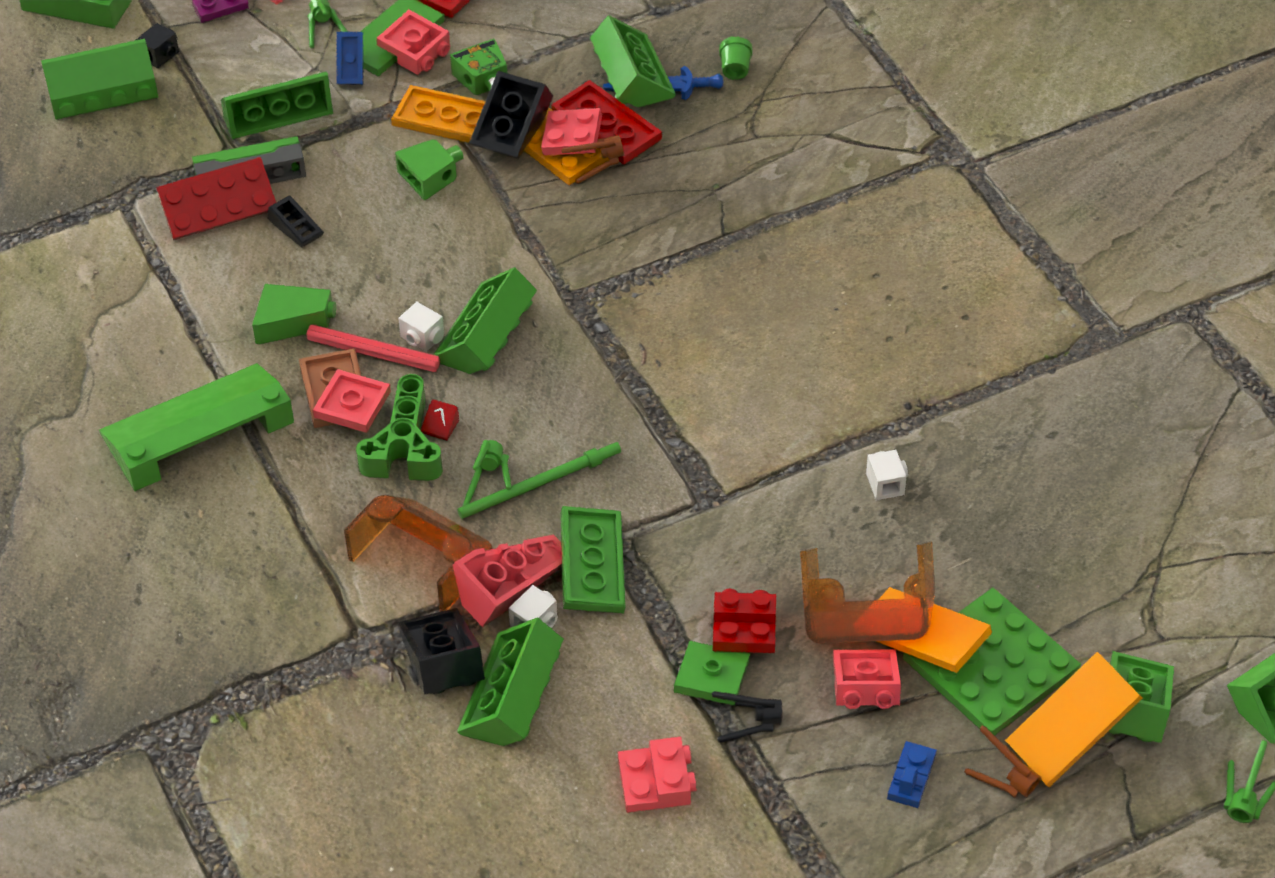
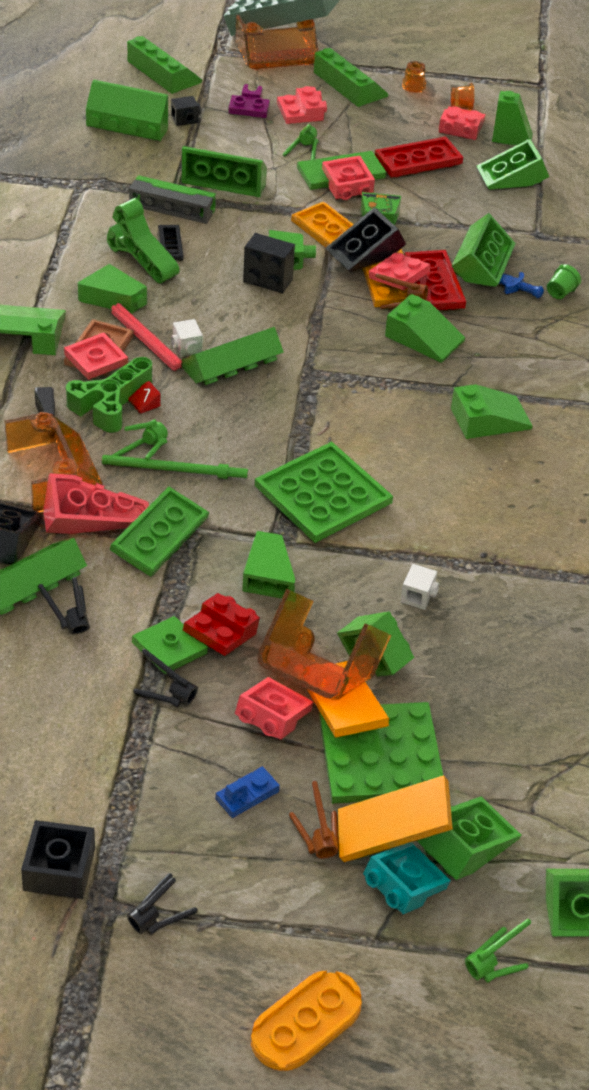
camera: 30 degrees right, 5 degrees down
red plate [156,157,276,241] -> none
blue hinge [337,32,364,85] -> none
white brick [509,585,558,628] -> none
coral plate [618,737,696,813] -> none
none -> black slope [34,387,55,436]
none -> black plant [38,577,90,634]
none -> bright green beam [107,198,180,284]
none -> bright green slope [242,531,295,601]
none -> black brick [243,233,295,294]
none -> bright green plate [254,442,393,543]
none -> bright green brick [337,611,415,677]
none -> teal plate [363,842,451,914]
none -> bright green slope [385,294,465,363]
none -> bright green slope [451,384,533,439]

